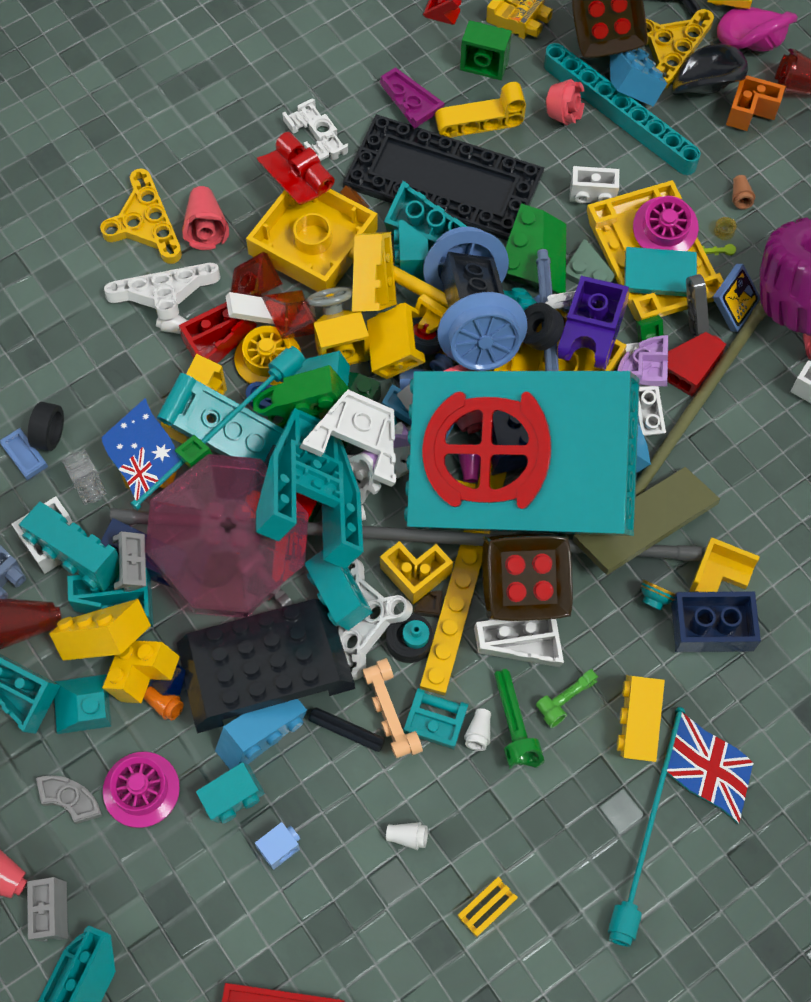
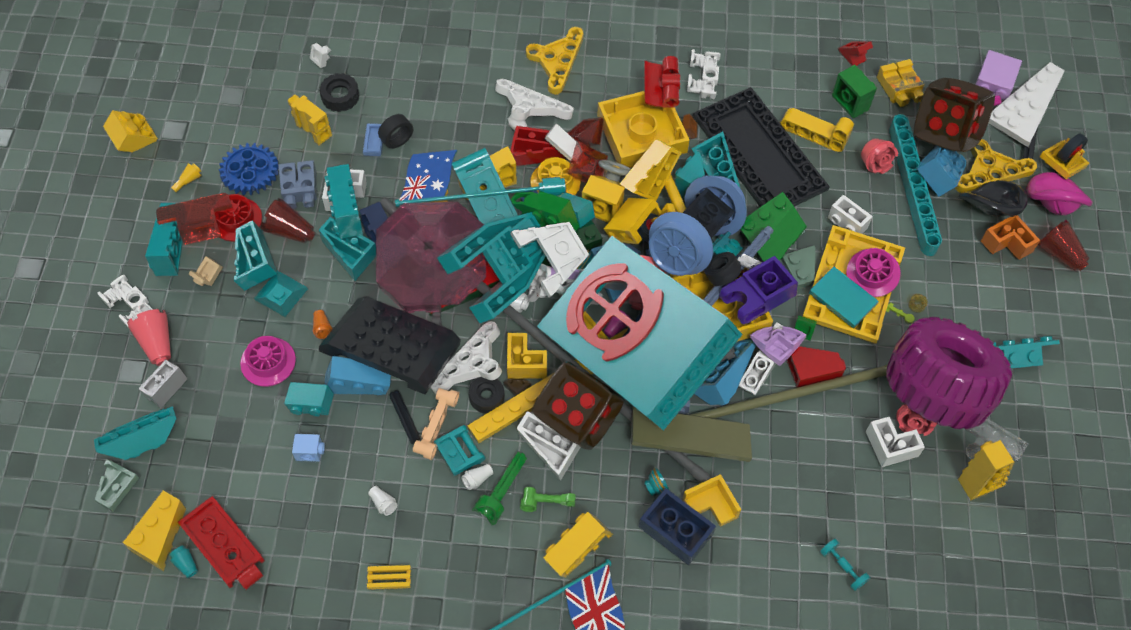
camera: 40 degrees right, 5 degrees down
light grey tile [36,776,103,824] -> none
yellow wedge [49,599,151,661] -> none
clear brick [62,449,107,505] -> none
yellow brick [102,641,180,704] -> none
light grey hinge [113,531,146,592] -> none
clear blue slope [151,664,185,695] -> none
green tile [174,435,212,470] -> none
coral cone [182,186,229,250] -> none
teal brick [304,550,373,631] -> none
magenta wing [380,67,445,129] -> none
teal tile [403,620,429,649] -> none
dark grey beam [686,274,709,338] -> none
tile [713,264,760,332] -> none
nougat cone [732,175,755,209] -> none

